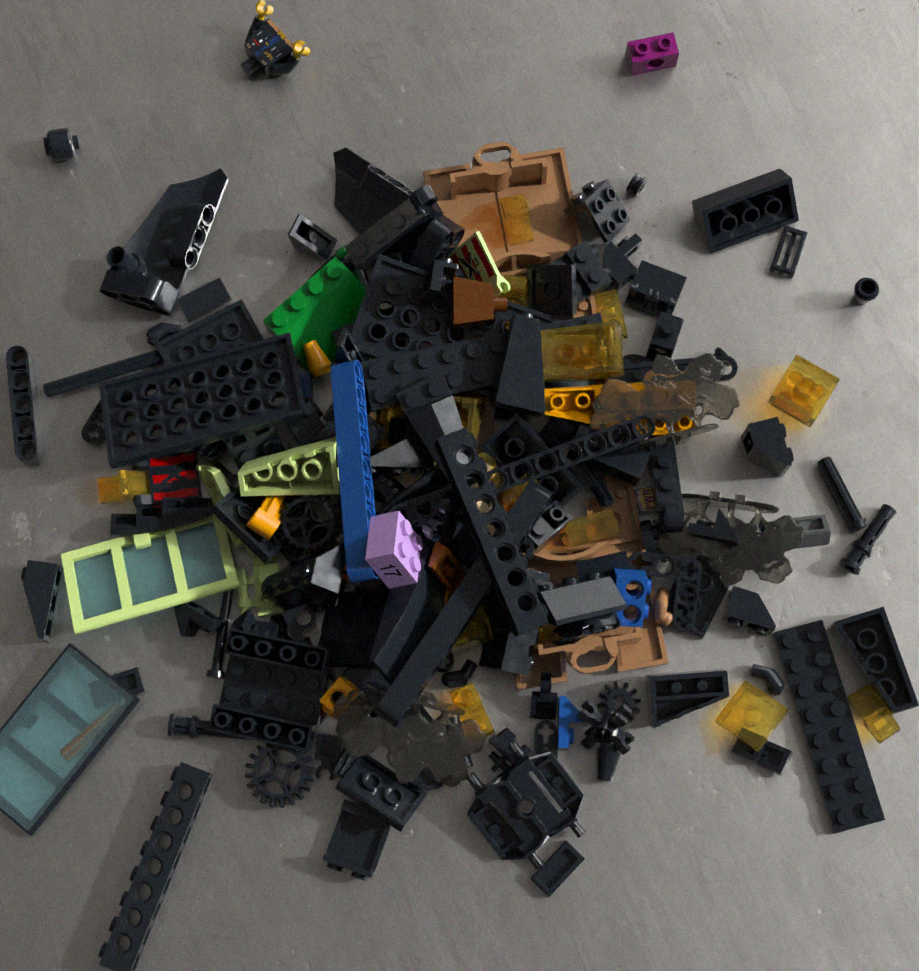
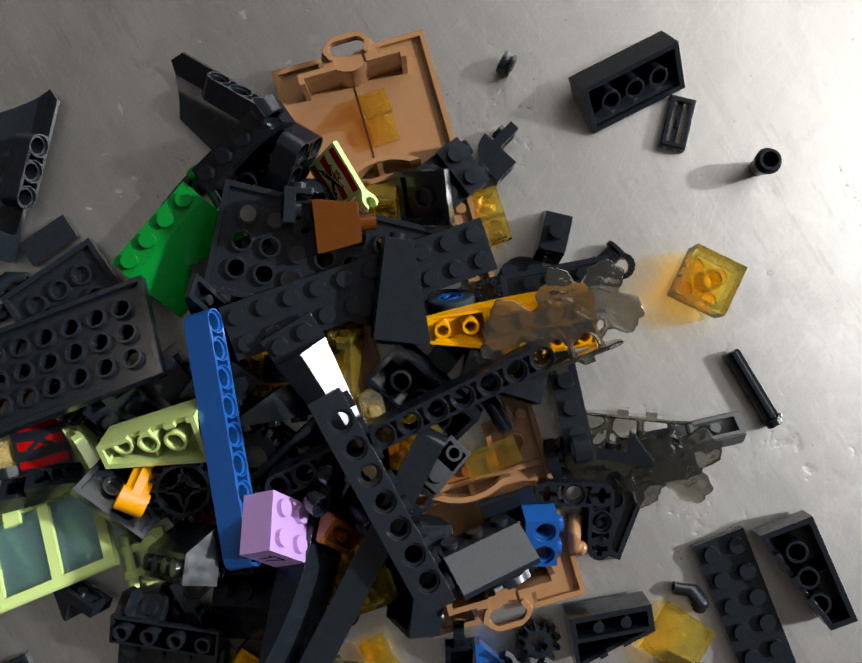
camera: 10 degrees left, 10 degrees up
black bar [206,576,234,679] -> none
black slope [287,214,337,261] -> none
dark blue plate [300,373,314,401] -> none
light orange cone [302,340,332,378] -> none
black arm [441,659,478,688] -> none
clear yellow slope [541,321,624,380] -> none
black bracket [564,179,630,243] -> none
black hinge [624,260,687,316] -> none
tile [634,487,654,515] -> none
black slope [722,586,776,636] -> none
black slope [741,417,794,477] -> none
black pin [839,504,897,575] -> none
clear yellow slope [847,683,901,744] -> none

